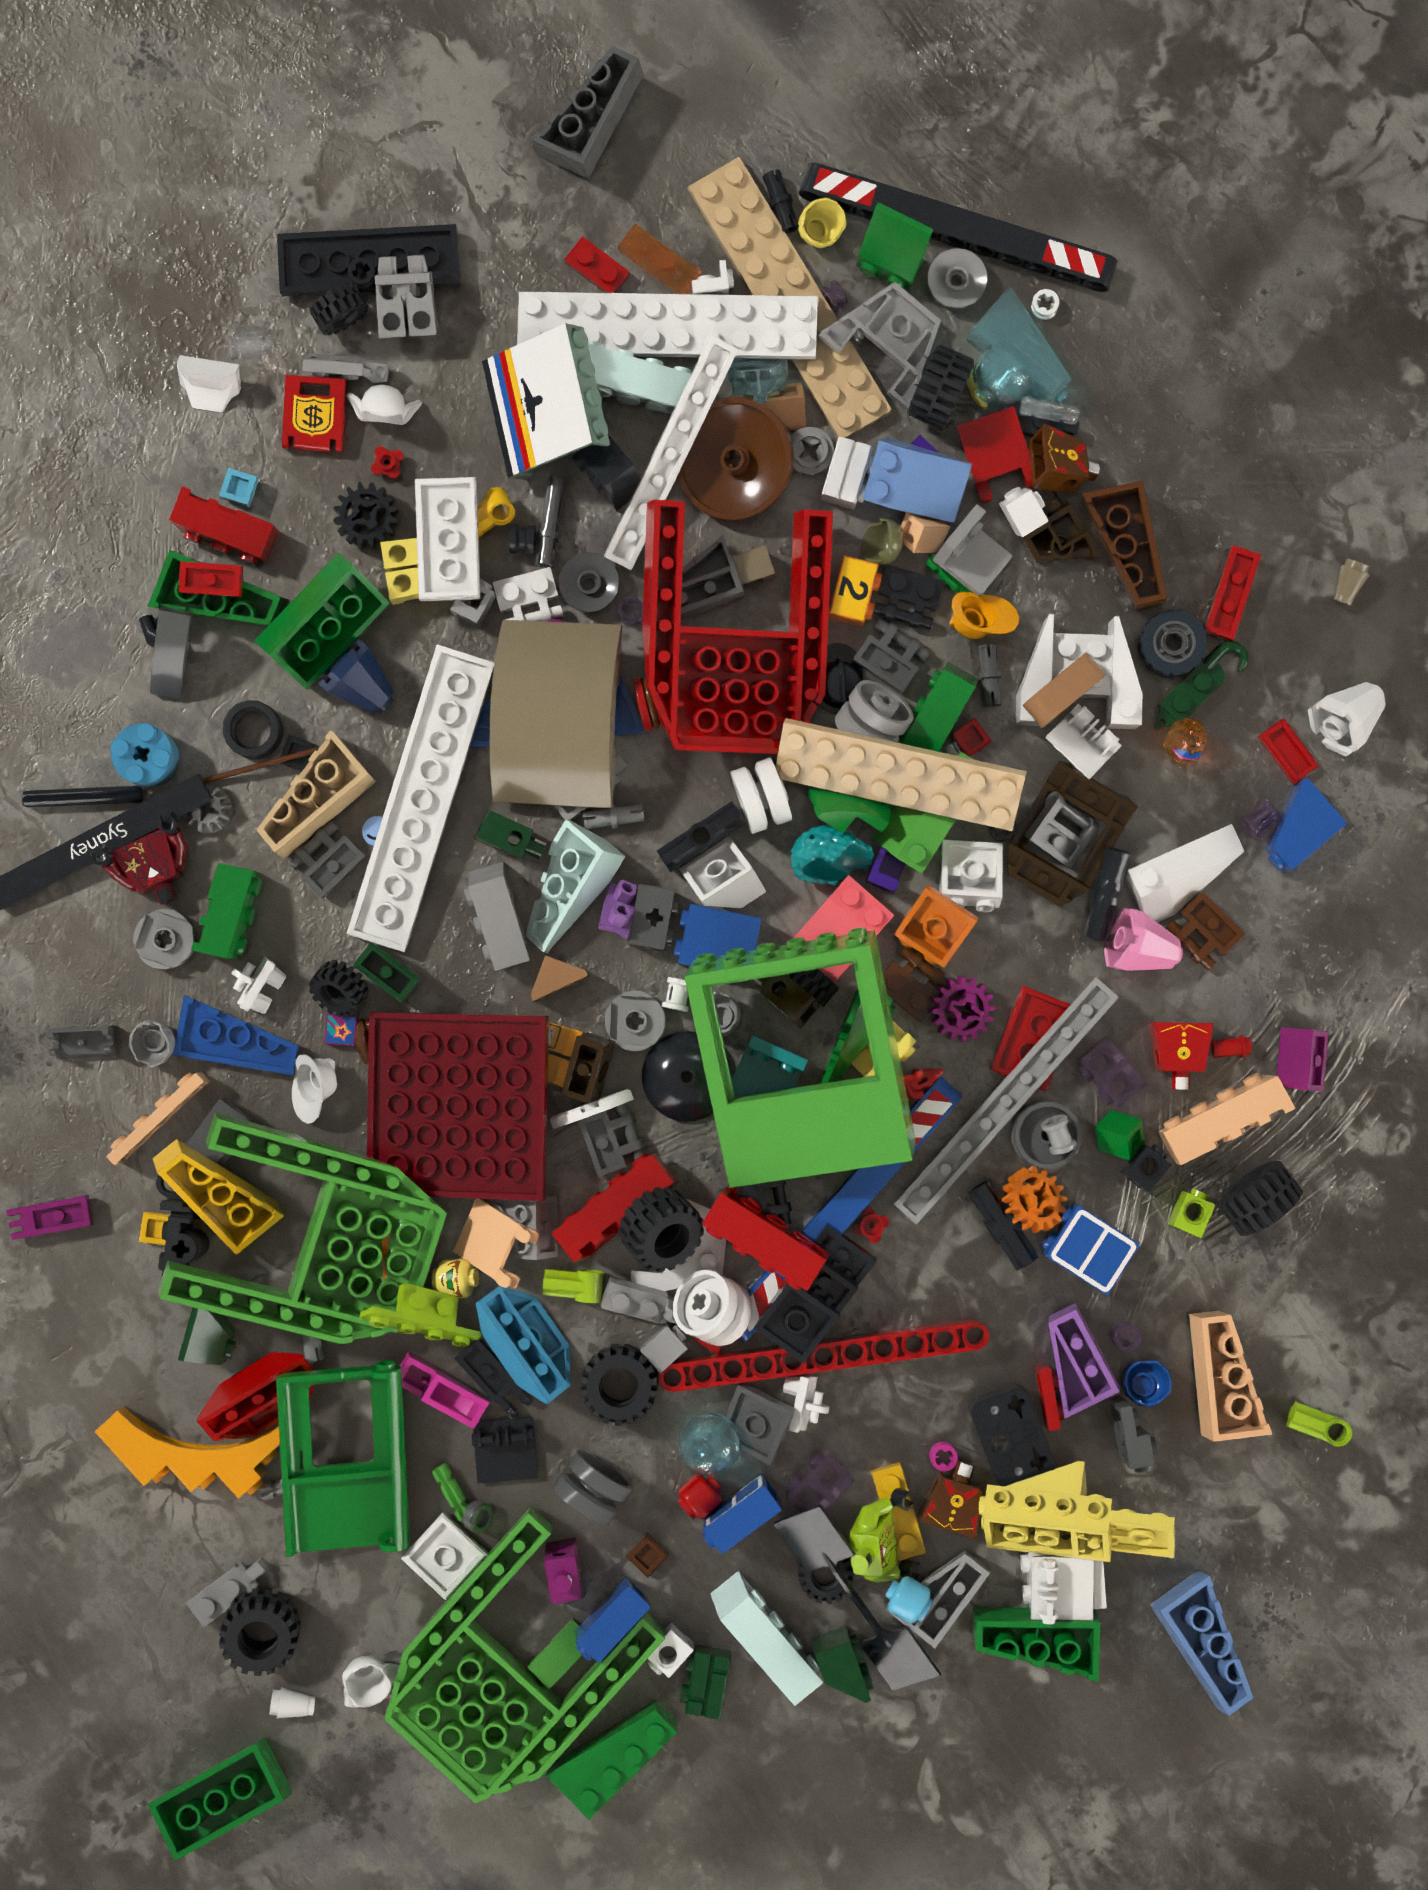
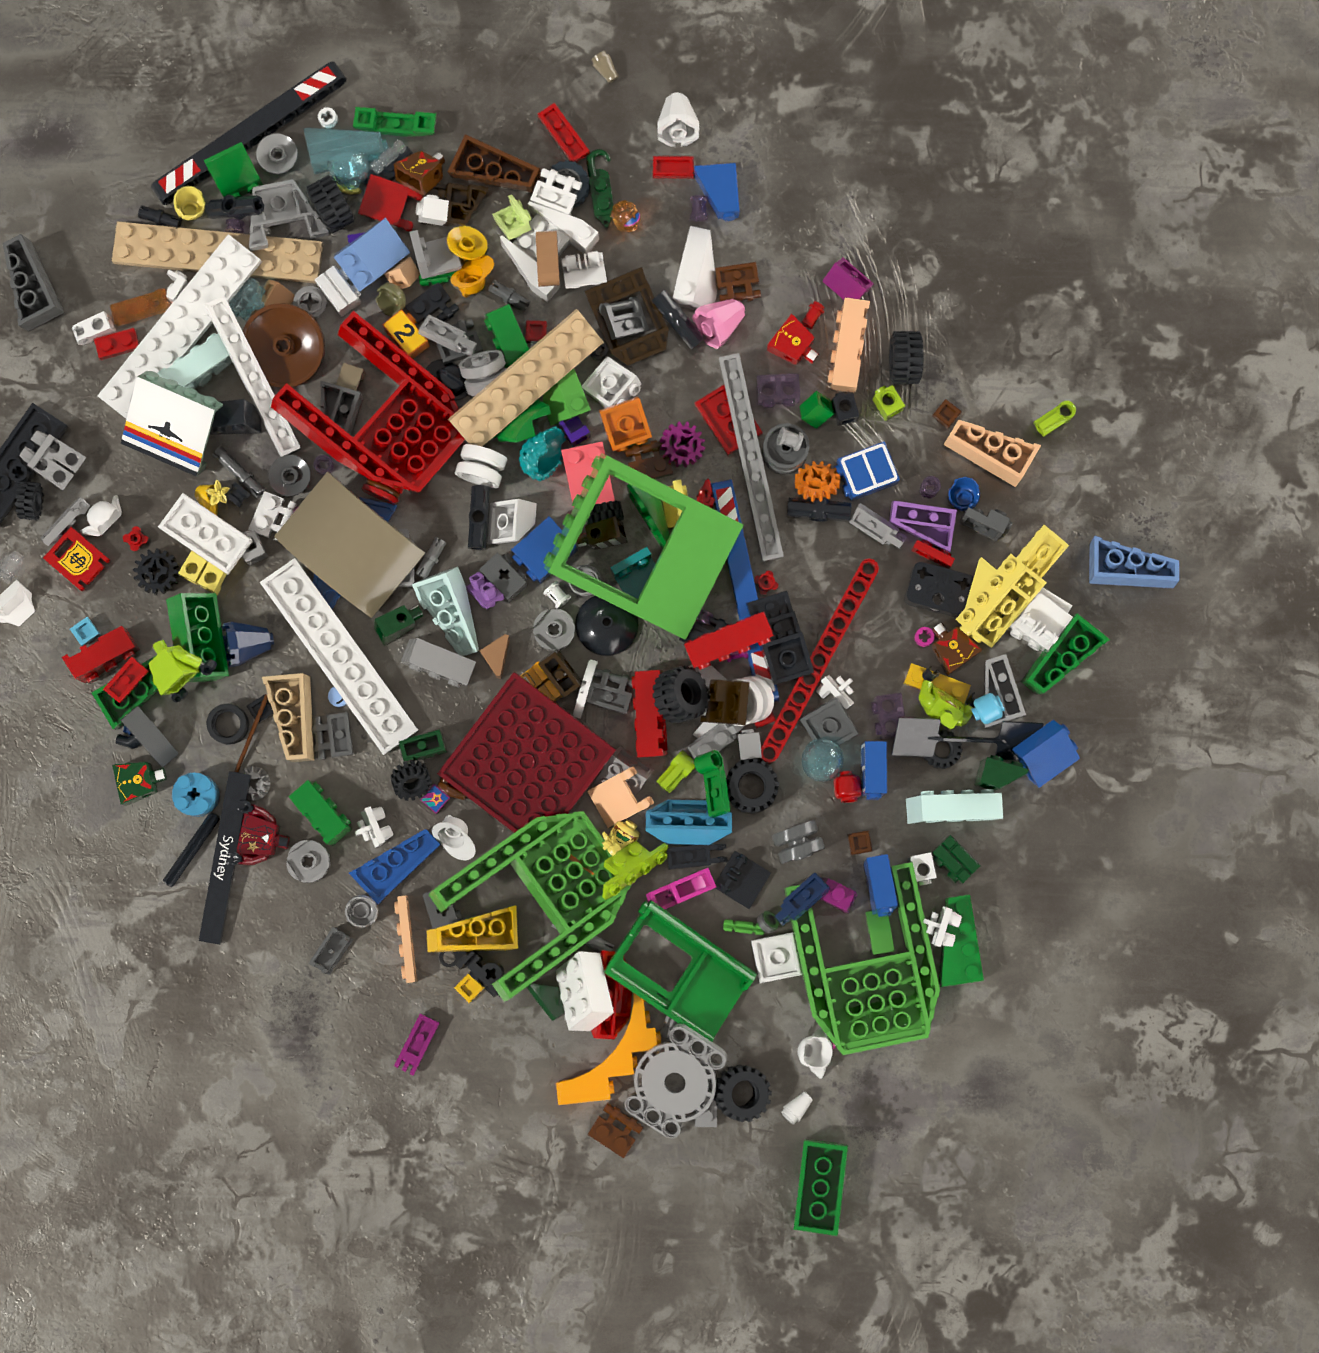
camera: 55 degrees left, 5 degrees down
none -> white leg [72,311,116,345]
none -> dark green torso [112,762,167,806]
none -> lime torso [149,640,217,703]
none -> black piece [205,195,265,220]
none -> light yellow plant [206,480,230,505]
none -> green slope [353,107,437,137]
none -> light grey hinge [418,315,477,356]
none -> yellow dish [447,226,488,260]
none -> yellowish green bracket [493,194,531,240]
none -> white plate [530,168,582,215]
none -> white brick [556,952,614,1031]
none -> reddish brown plate [587,1103,643,1158]
none -> light yellow plant [602,832,621,856]
none -> light grey piece [625,1024,727,1138]
none -> green plate [694,750,730,818]
none -> bush [696,609,714,625]
none -> dark brown slope [700,679,750,725]
none -> dark blue hinge [775,873,831,926]
none -> light grey hinge [849,503,907,549]
none -> white hips [923,906,962,947]
none -> reddish brown tile [932,399,962,429]
none -> blue brick [1013,719,1080,788]

